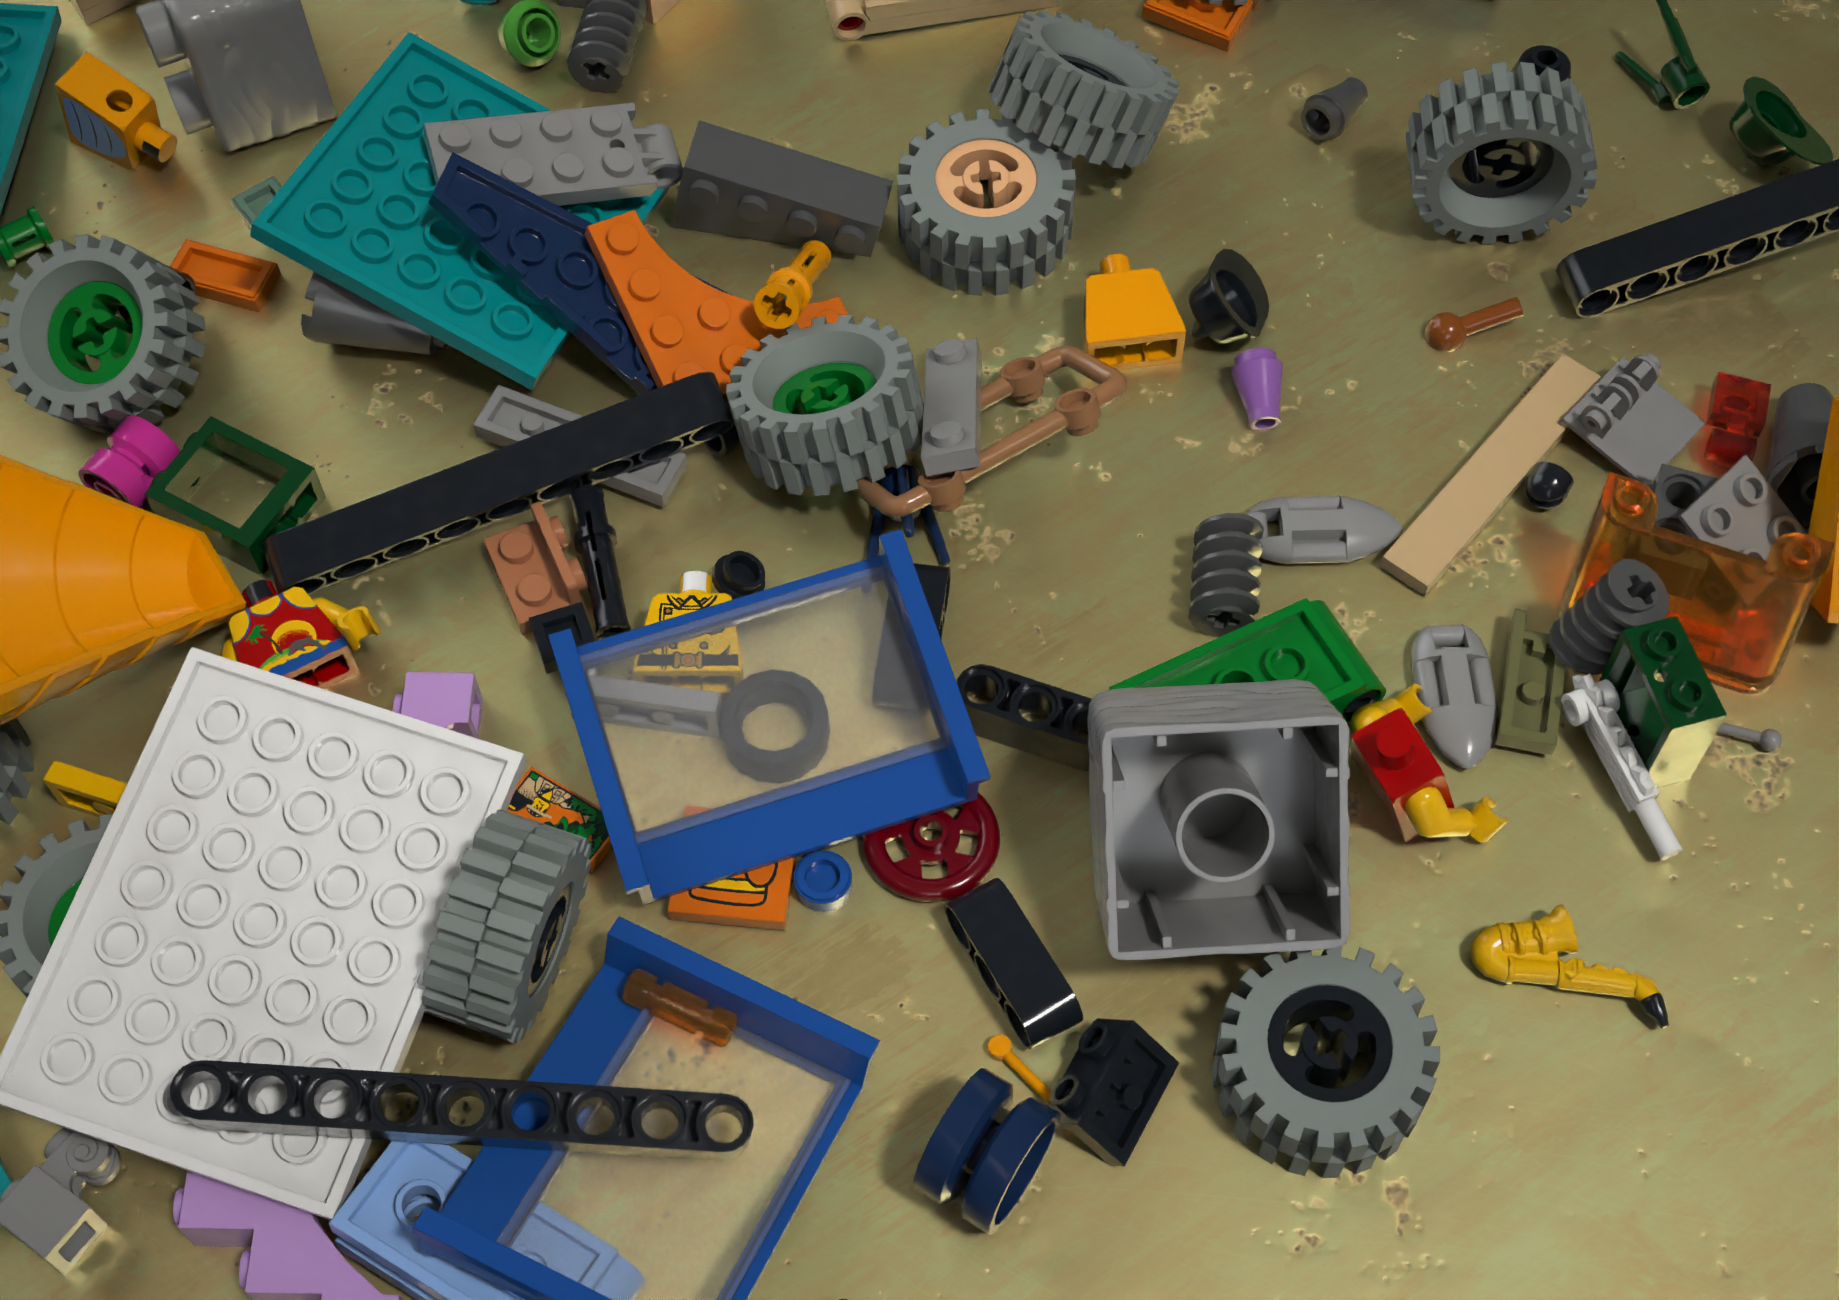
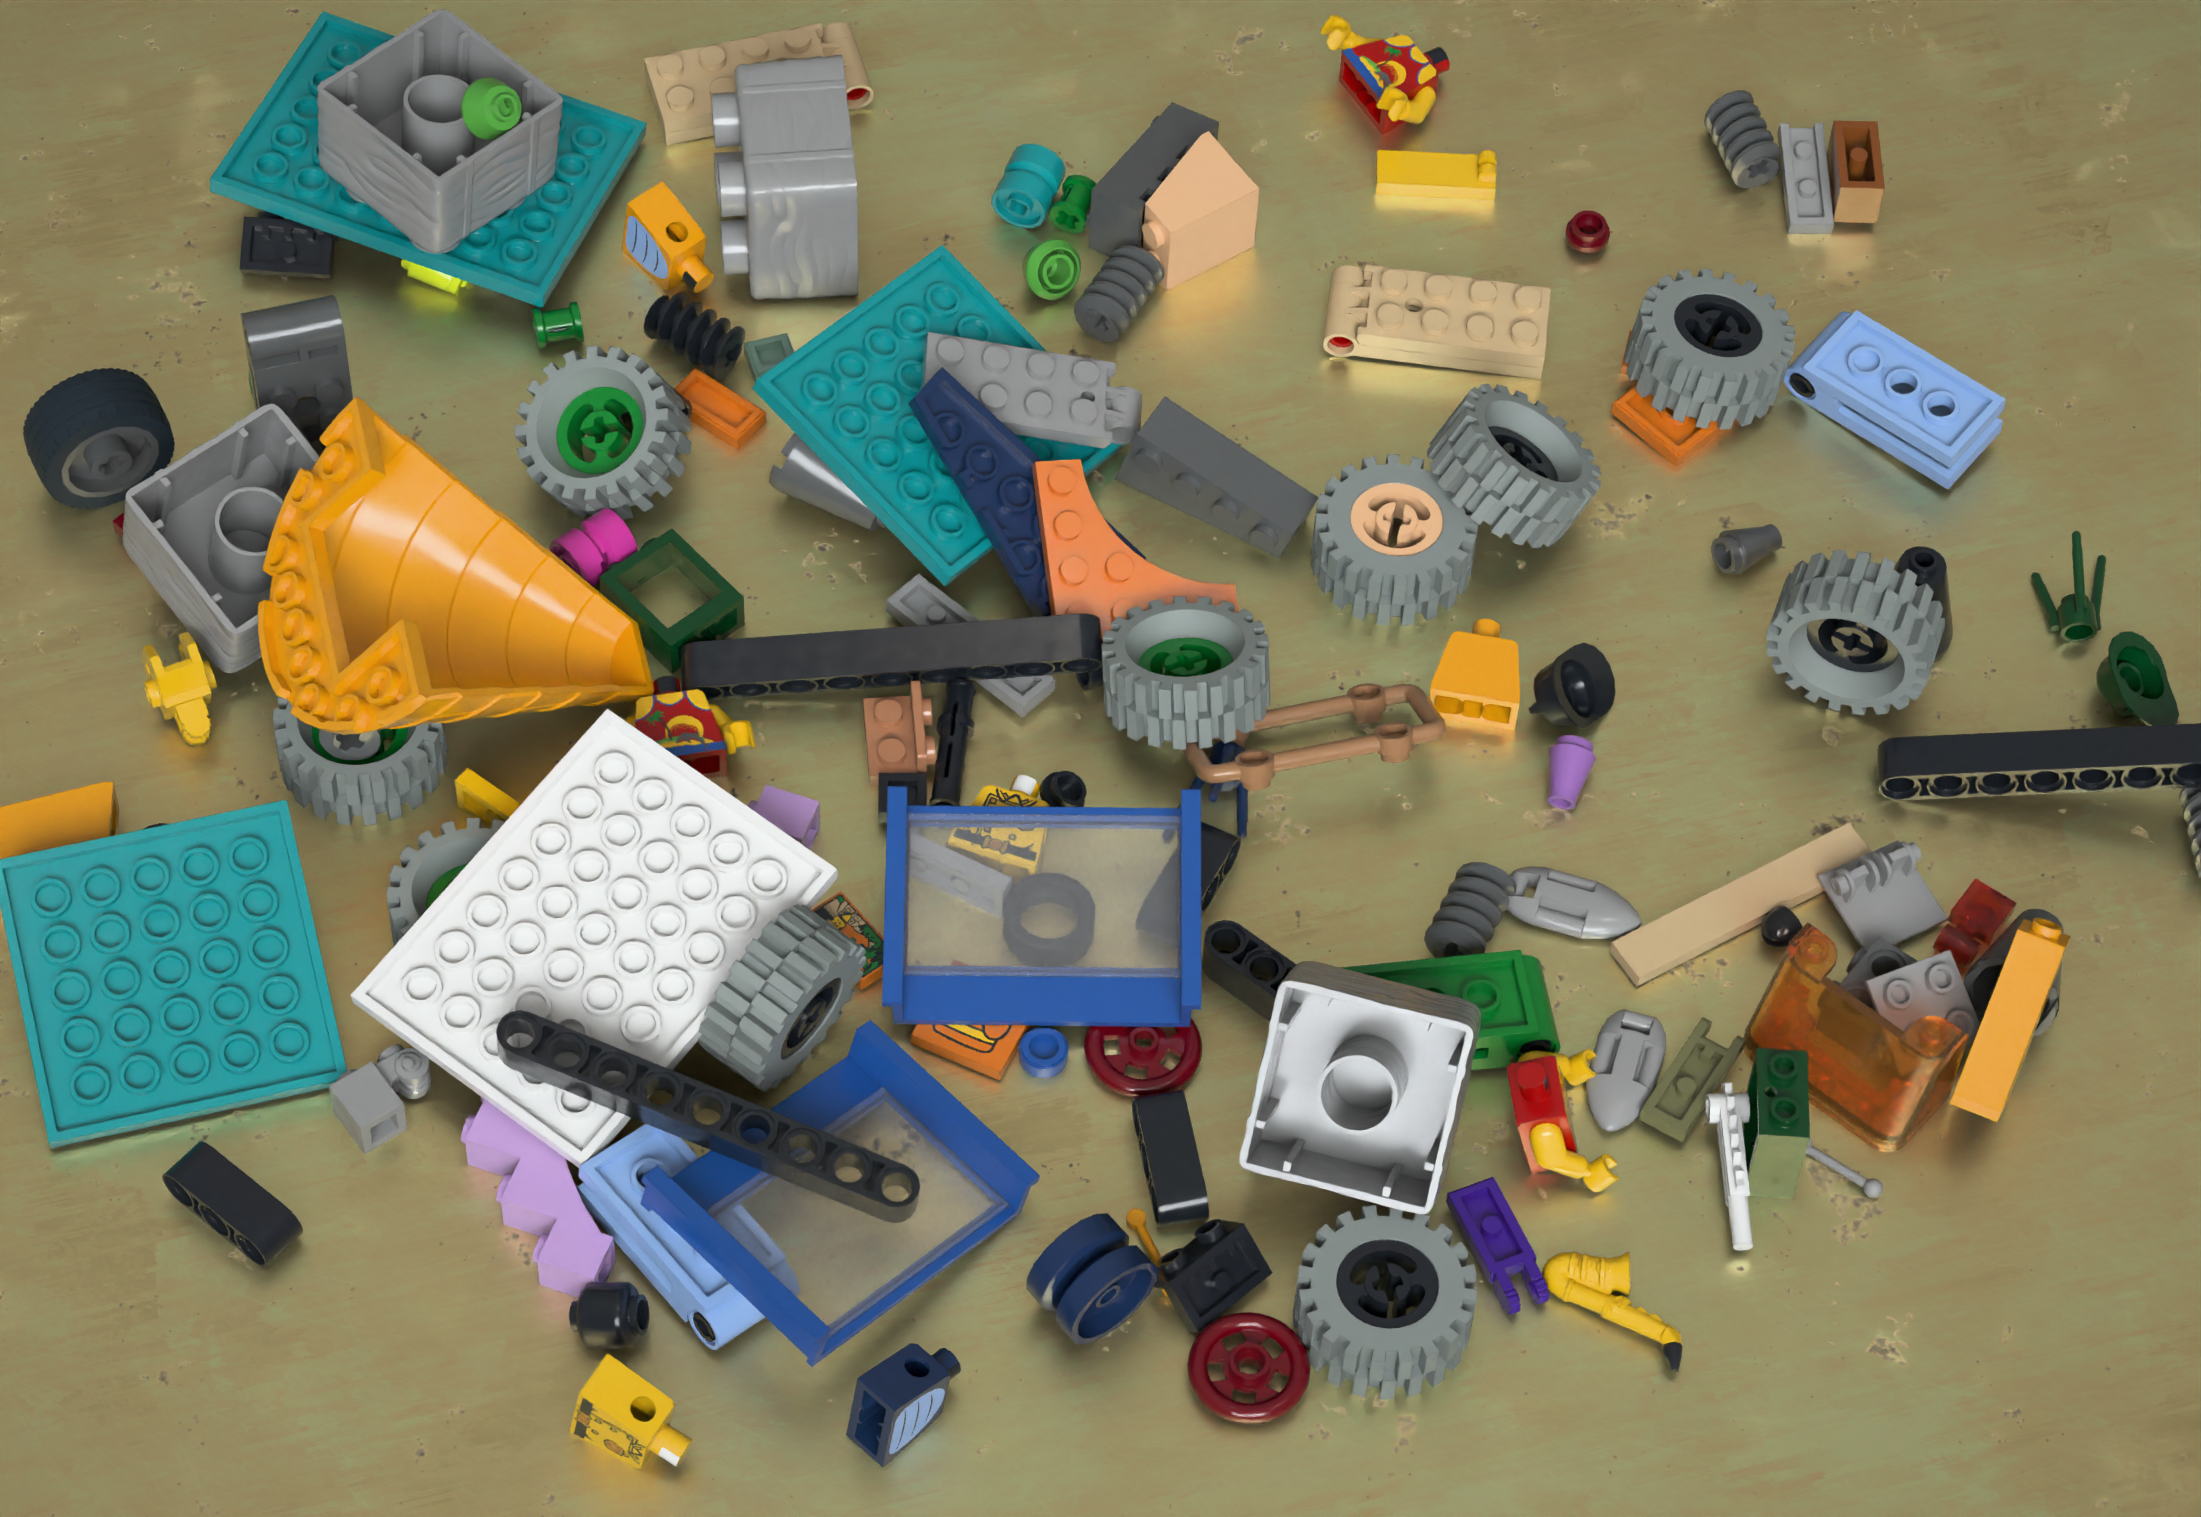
camera: 15 degrees right, 5 degrees down
clear orange axle [622,969,739,1047] -> none
light orange pin [753,240,831,329] -> none
light grey plate [921,338,982,477] -> none
dark orange bar [1425,297,1523,352] -> none
dark grey piece [1549,559,1669,675] -> none
none -> black piece [644,291,745,380]
none -> dark red plate [1187,1312,1311,1424]
none -> dark purple hinge [1446,1177,1550,1315]

